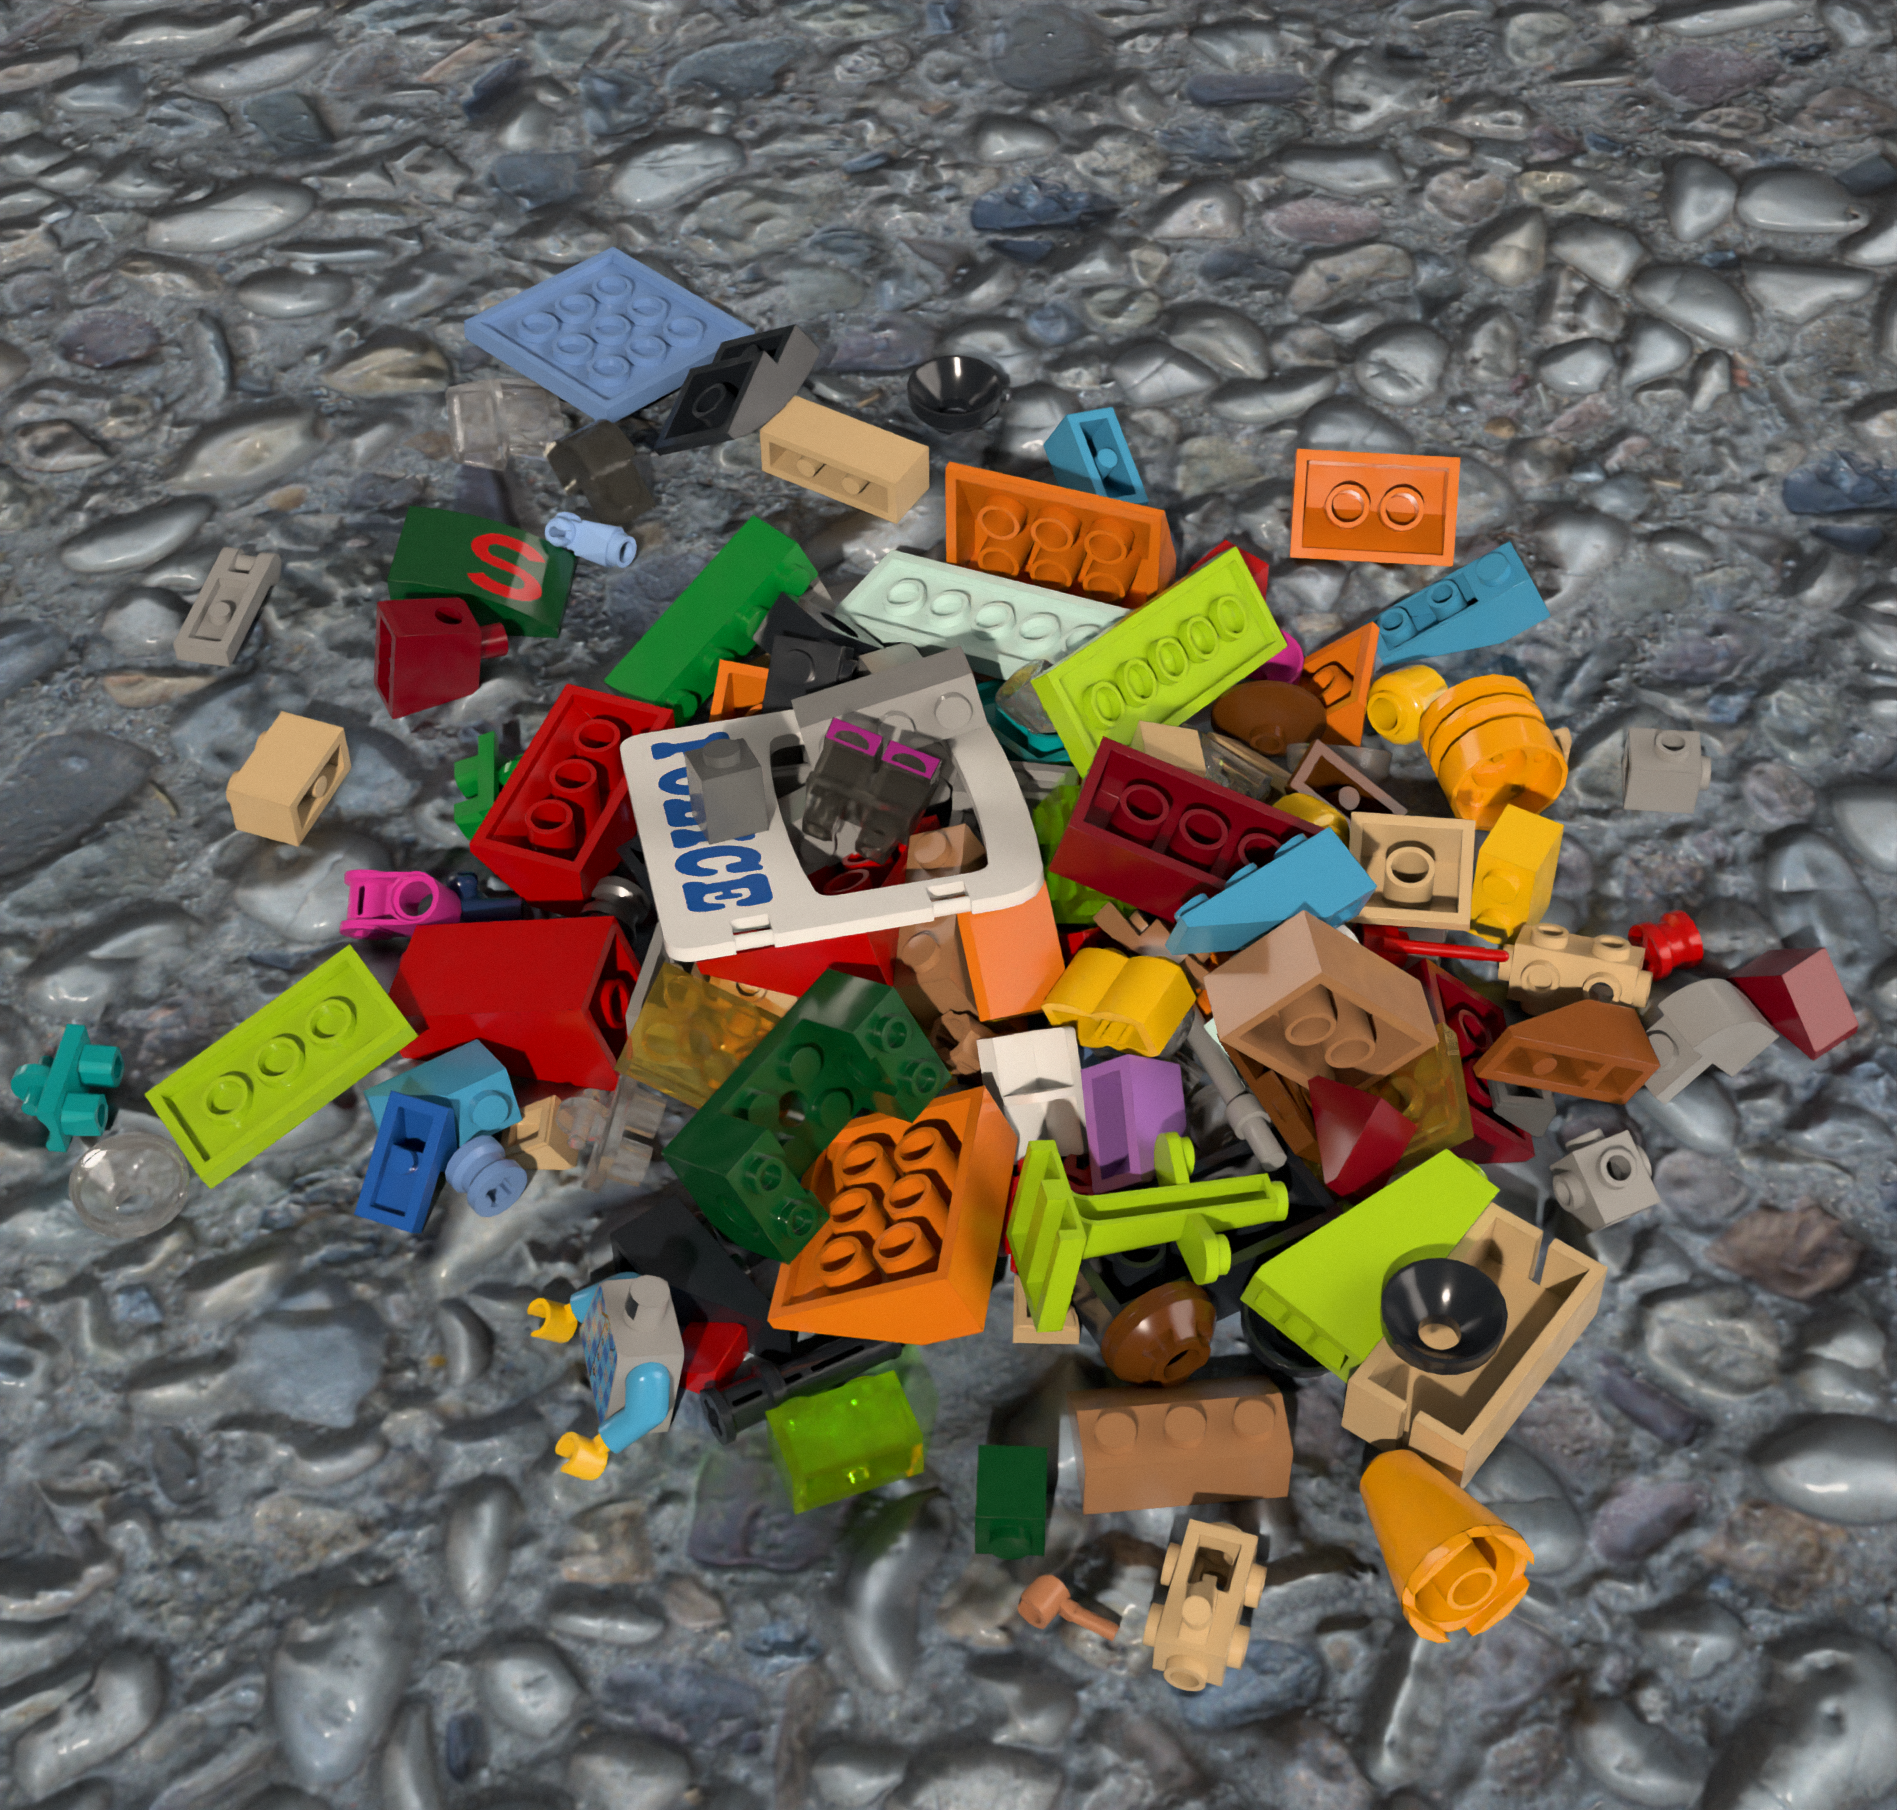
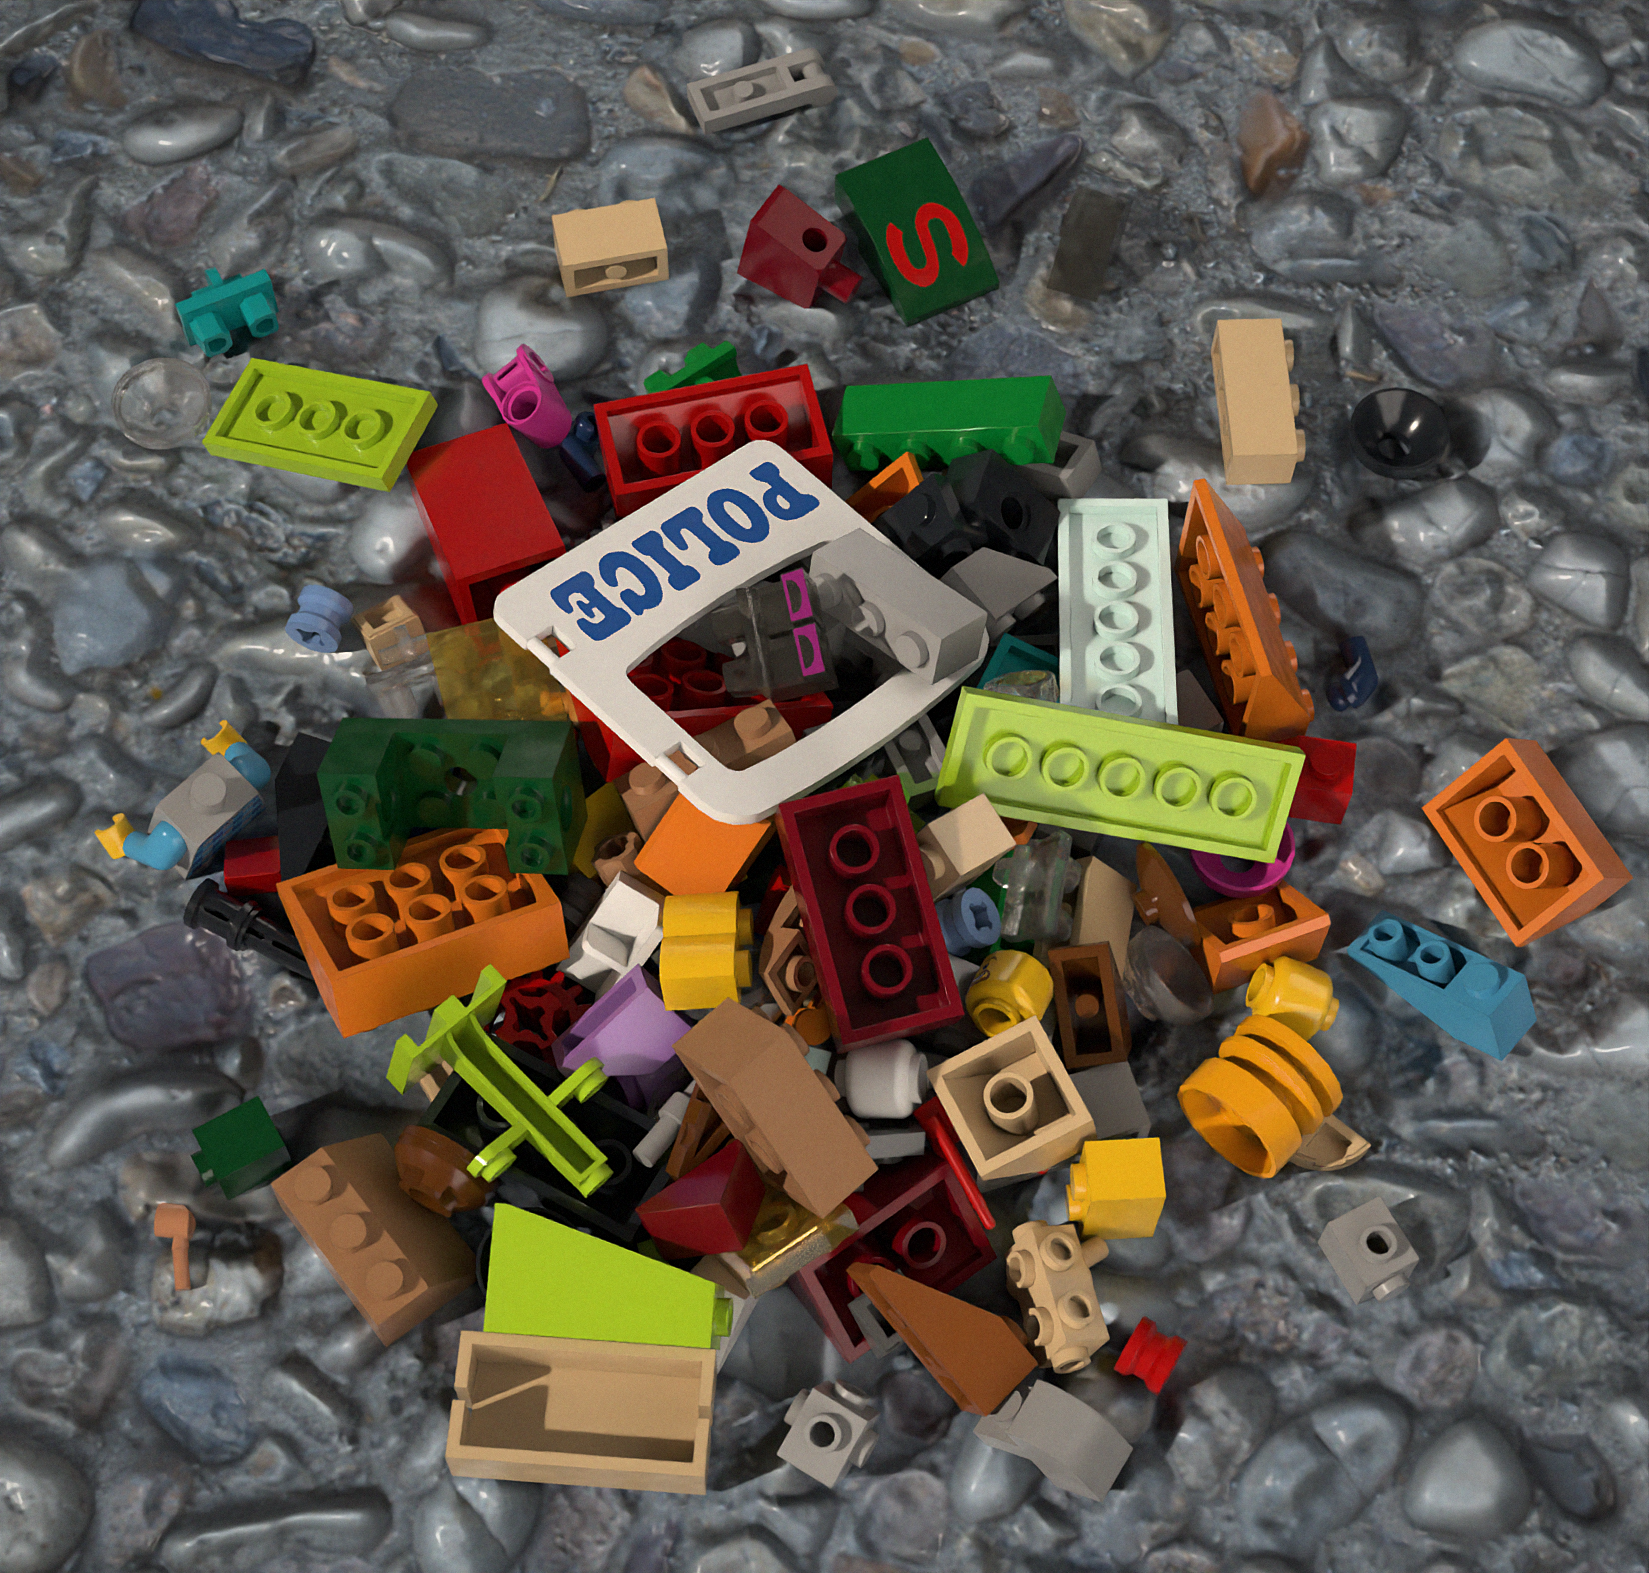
camera: 55 degrees right, 15 degrees up
blue slope [354,1090,457,1233] -> none
dark azure slope [363,1039,522,1147] -> none
clear slope [445,378,567,471] -> none
medium blue plate [464,247,755,427] -> none
light blue arm [544,512,637,568] -> none
black slope [653,324,821,456] -> none
dark grey brick [684,738,769,845] -> none
clear neon green brick [765,1370,924,1515] -> none
dark azure slope [1043,407,1149,506] -> none
tan brick [1143,1519,1267,1691] -> none
dark azure slope [1165,827,1377,955] -> none
light orange cone [1359,1449,1534,1643] -> none
black piece [1380,1258,1508,1375] -> none
dark red slope [1726,947,1859,1061] -> none

